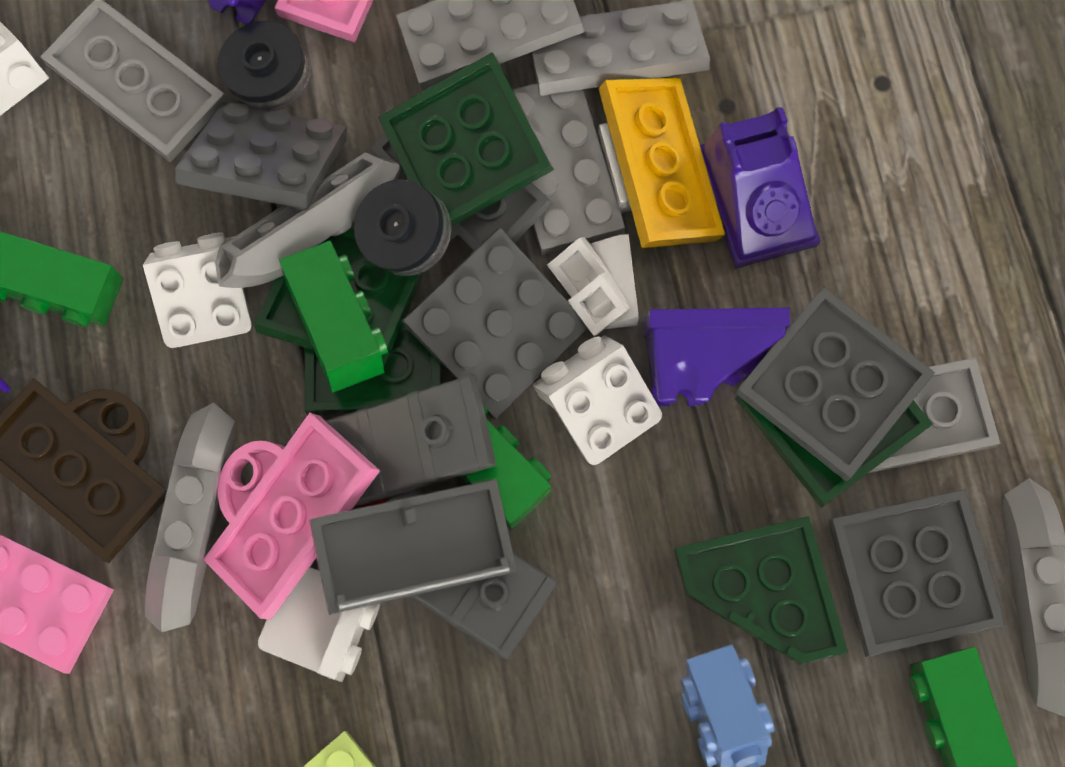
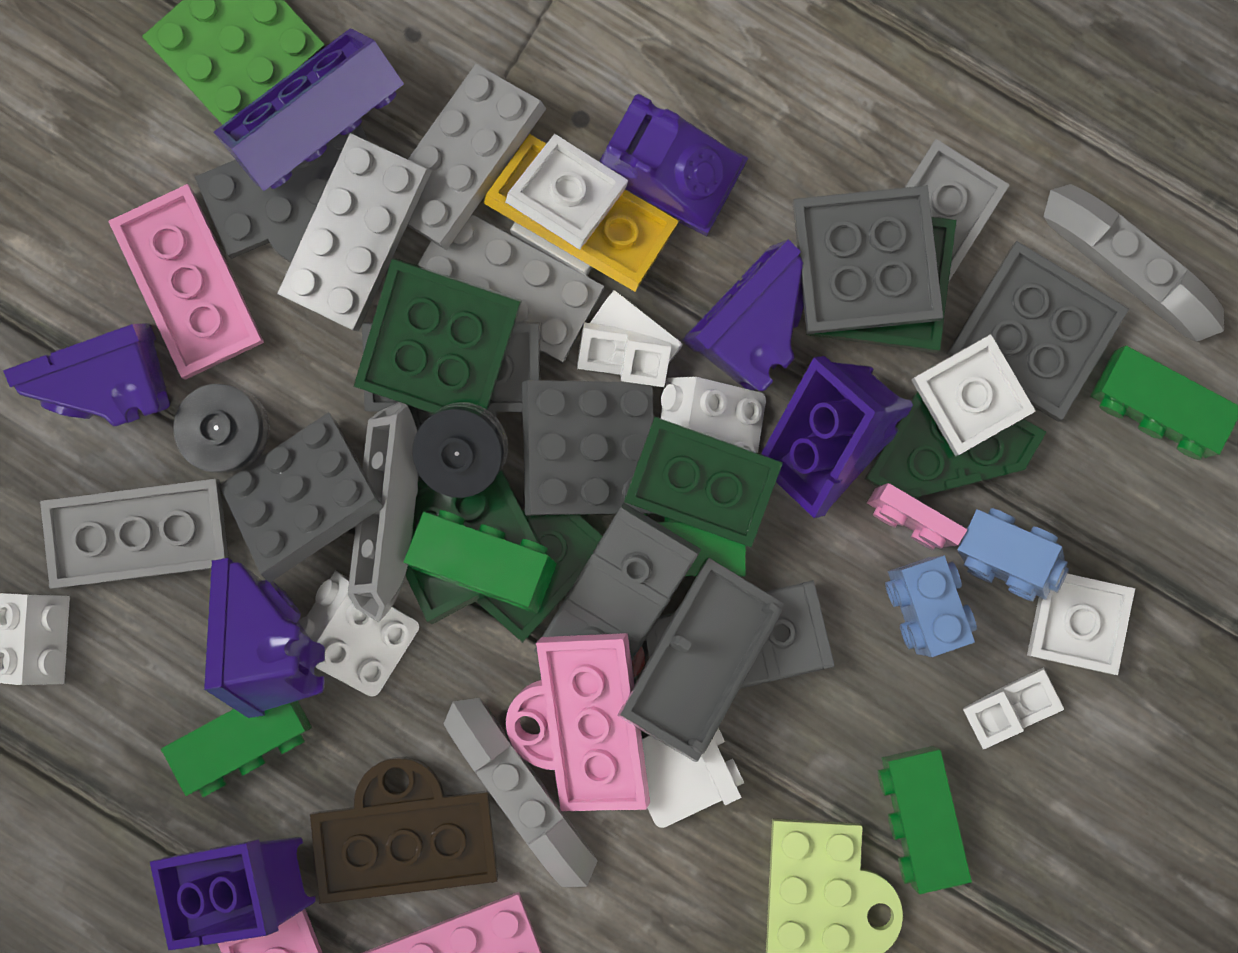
camera: 50 degrees left, 10 degrees up
none -> dark purple piece [204,558,325,718]
none -> white plate [505,134,628,250]
none -> dark green plate [624,416,782,547]
none -> dark purple piece [761,356,913,518]
none -> bright pink plate [867,483,967,550]
none -> medium blue brick [885,556,977,657]
none -> white plate [911,335,1036,456]

